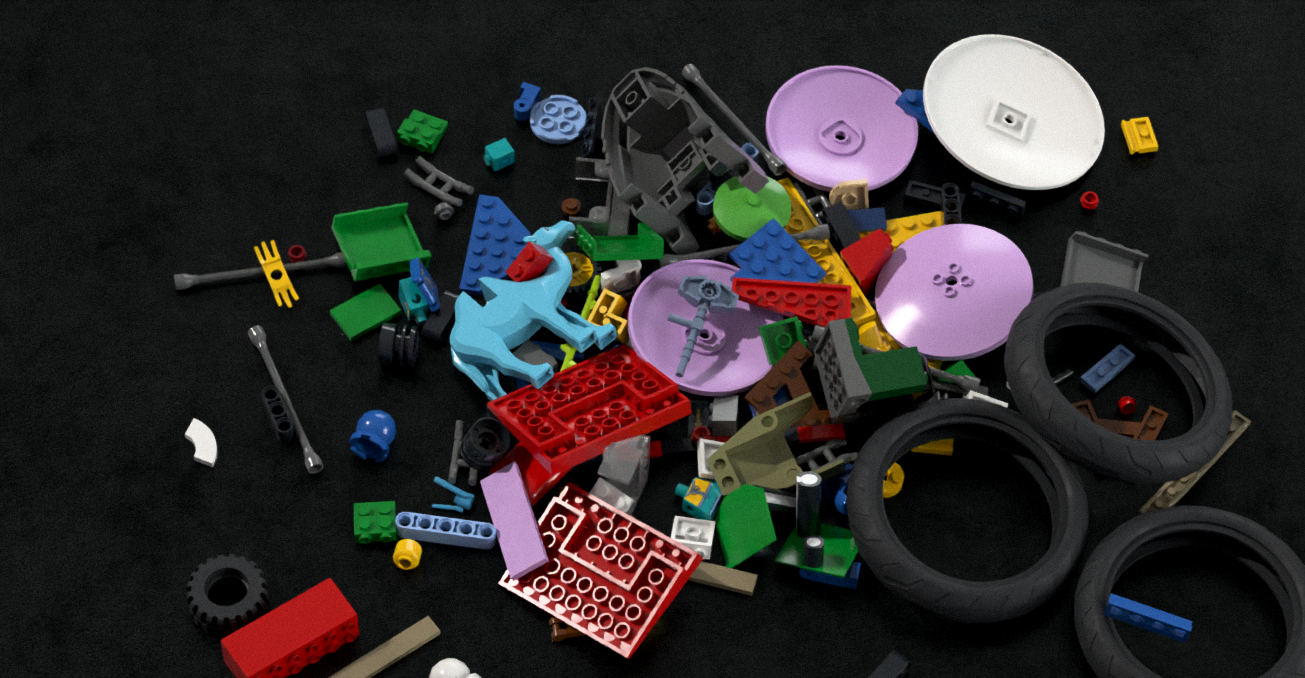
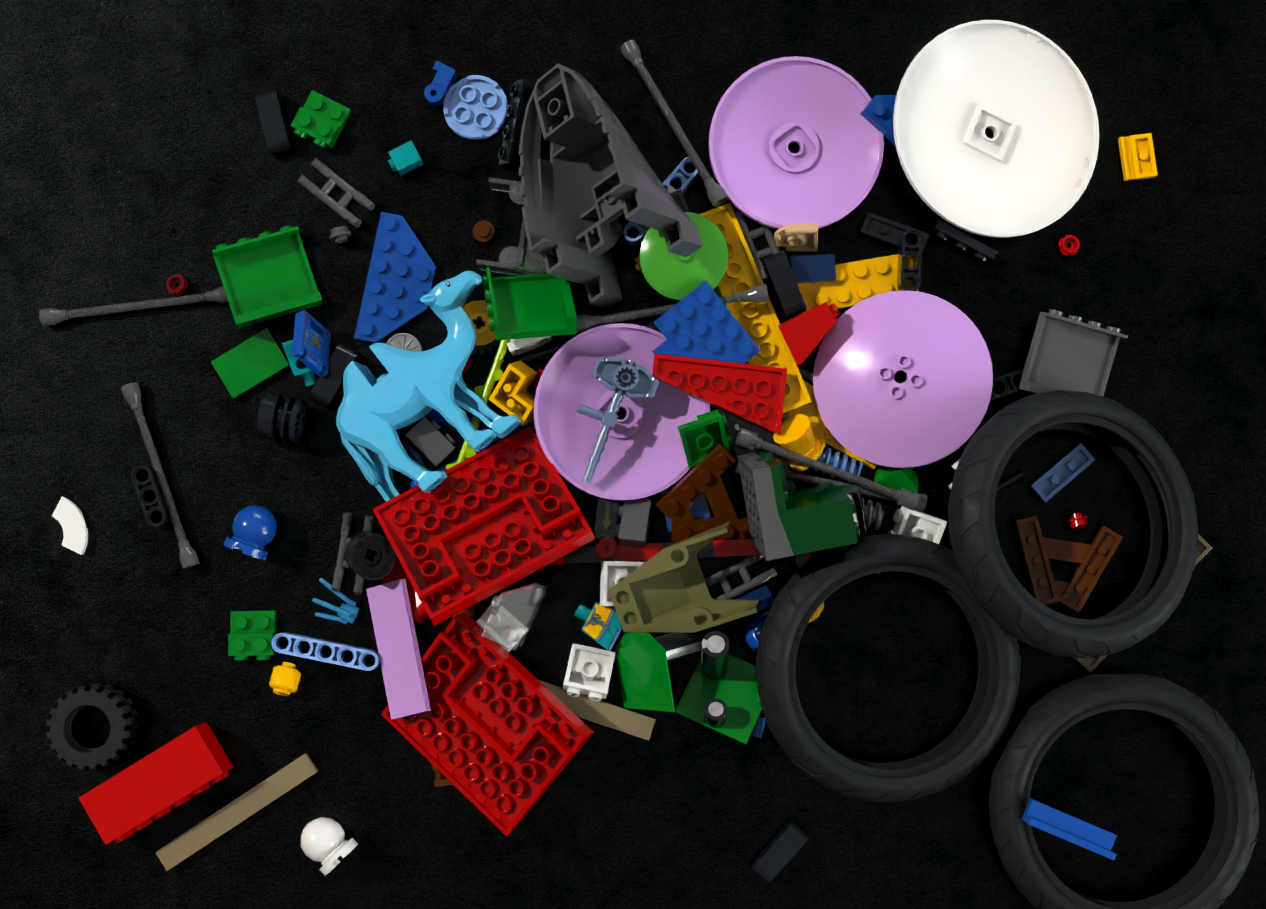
camera: 10 degrees right, 30 degrees up
yellow piece [254,240,299,308] -> none
red brick [505,241,554,282] -> none

